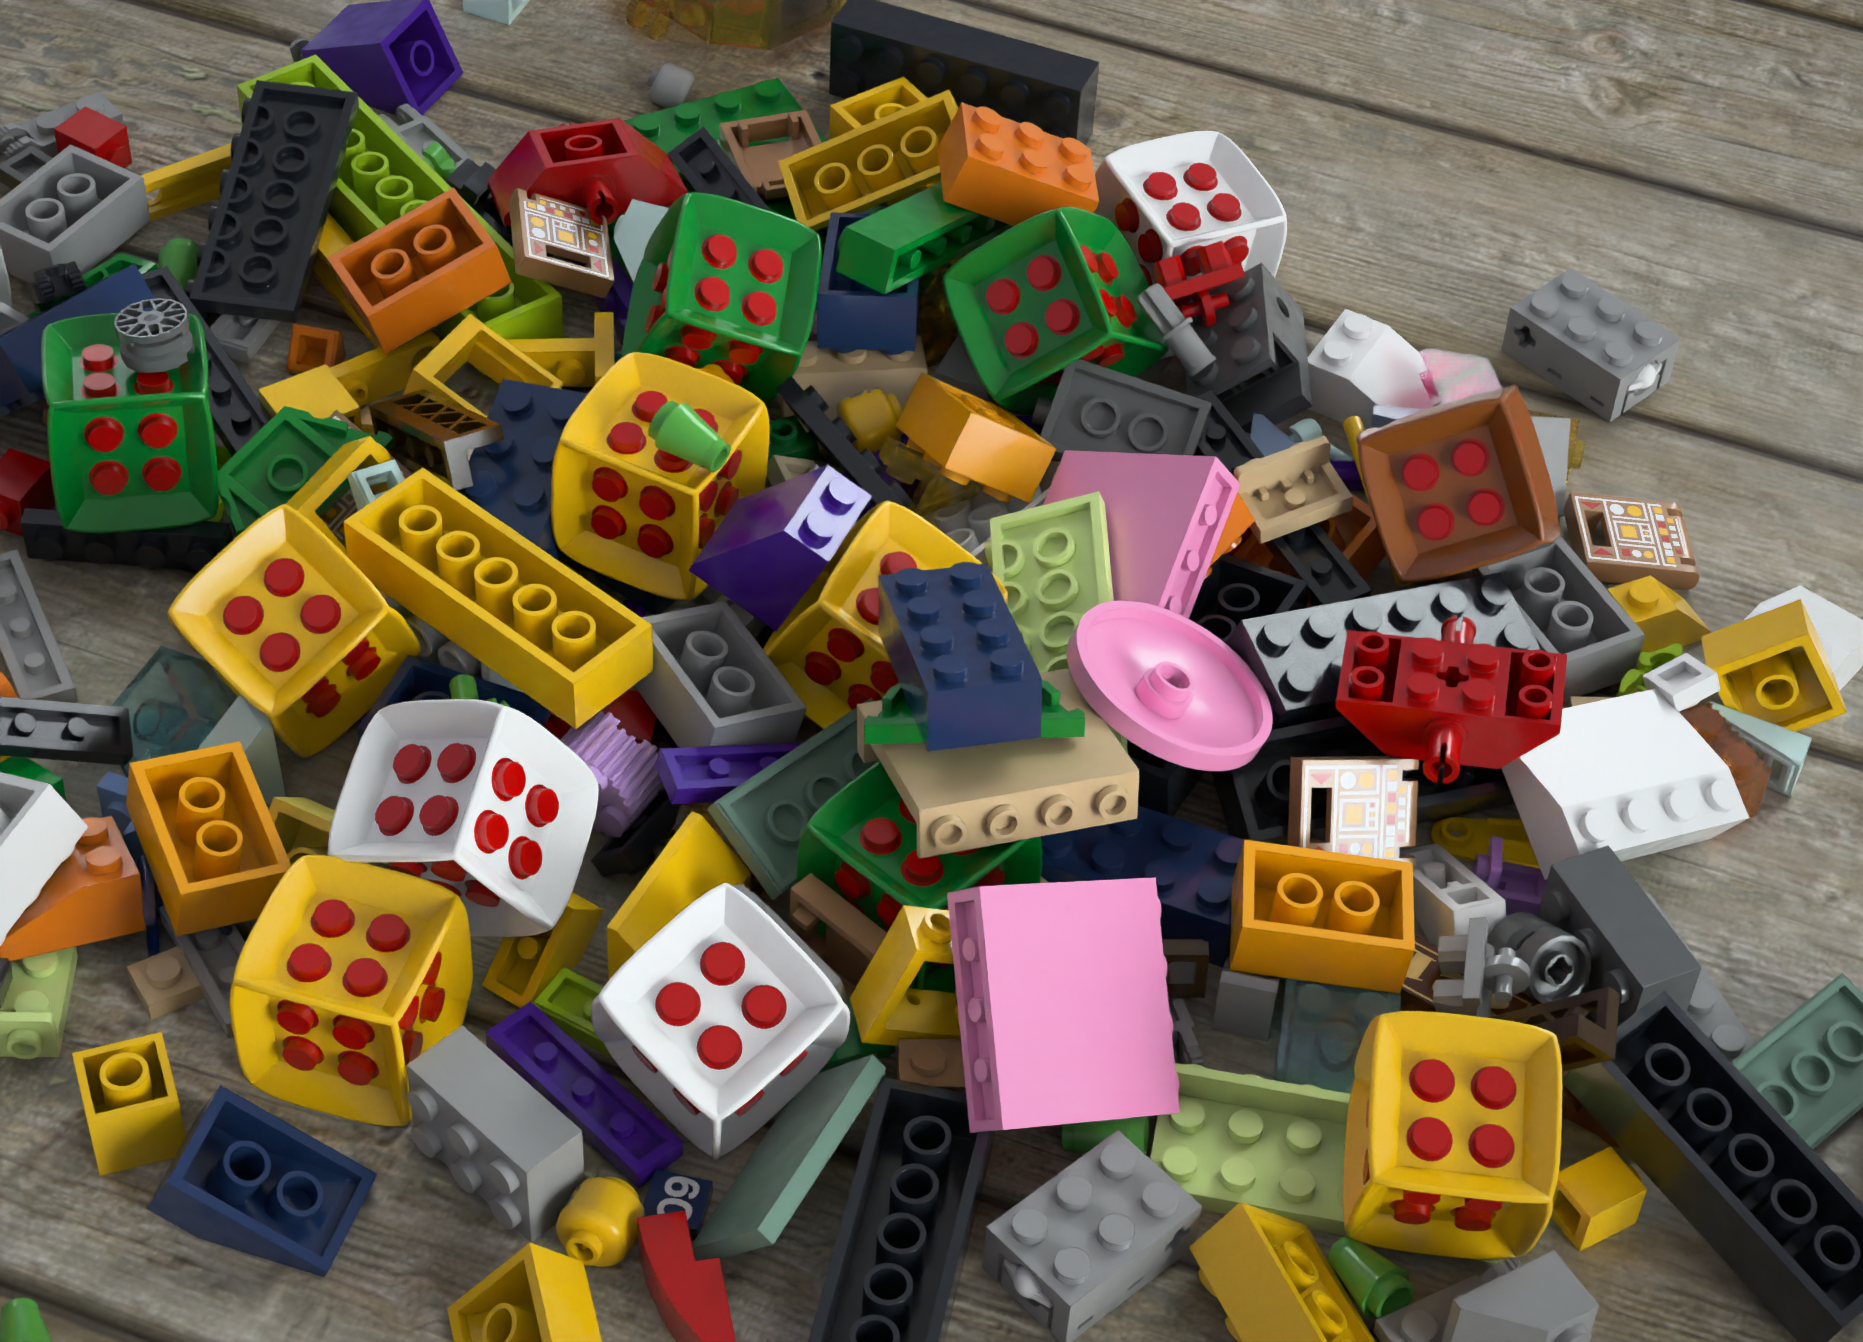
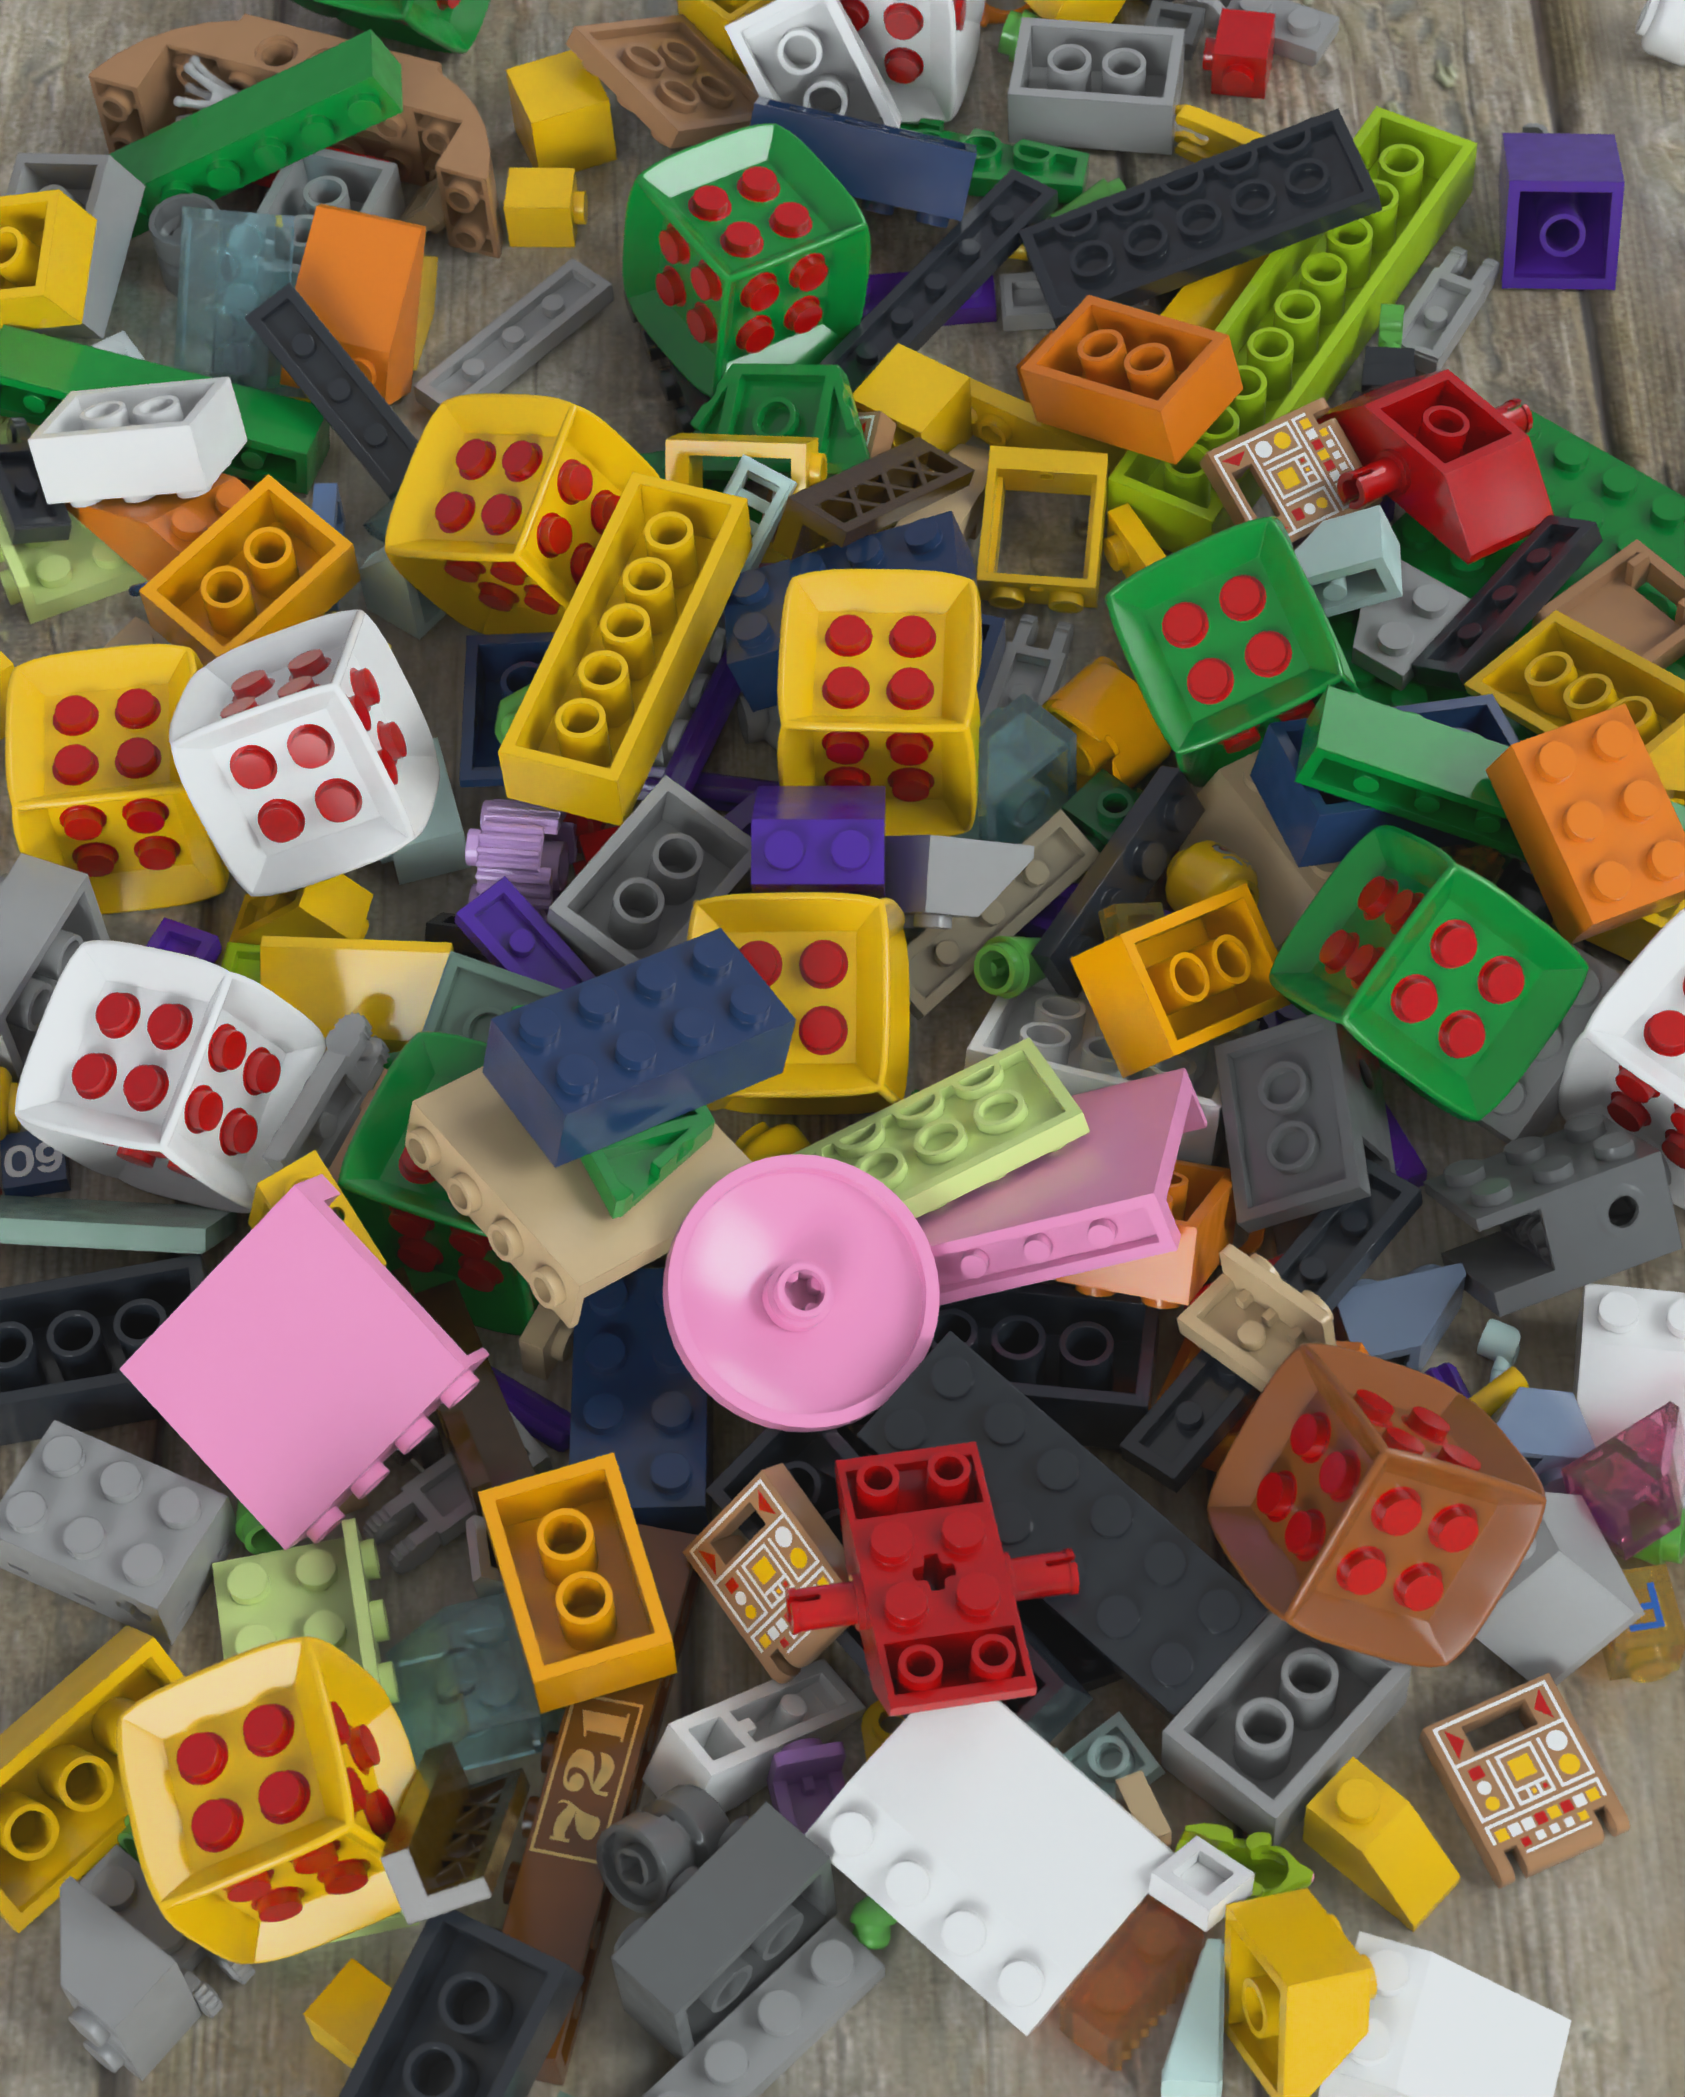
camera: 75 degrees right, 10 degrees up
black hinge [26,261,87,304] -> none
dark grey wheel [114,298,195,373] -> none
bright green cone [648,400,731,472] -> none
light grey axle [1137,283,1216,377] -> none
red hips [1152,241,1245,328] -> none
light grey hips [1433,917,1530,1018] -> none

